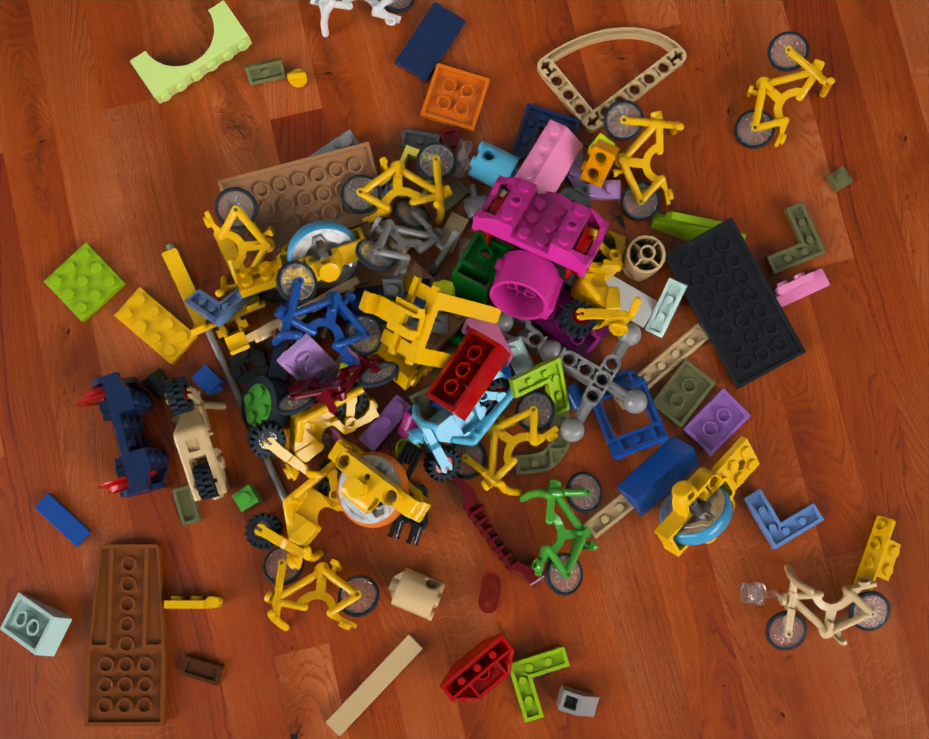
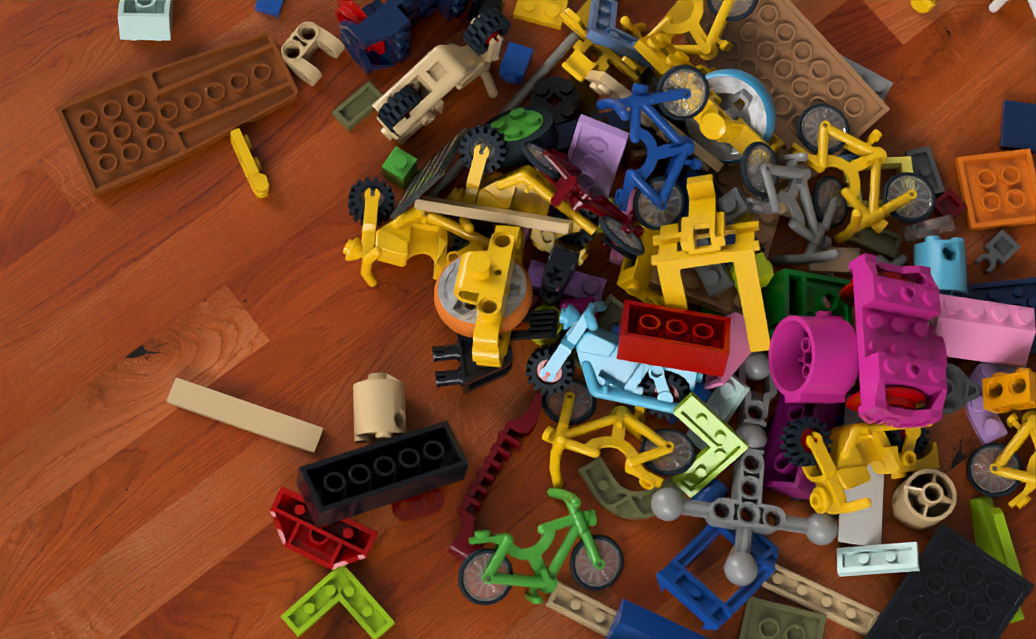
camera: 60 degrees right, 10 degrees down
reddish brown tile [180,654,225,686] -> none
yellow piece [263,546,380,631] -> none
none -> tan piece [281,21,345,86]
none -> black brick [296,420,469,528]
none -> piece [390,128,469,220]
none -> tan tile [414,195,574,234]
none -> black piece [538,243,580,307]
none -> dark grey plate [974,229,1021,275]

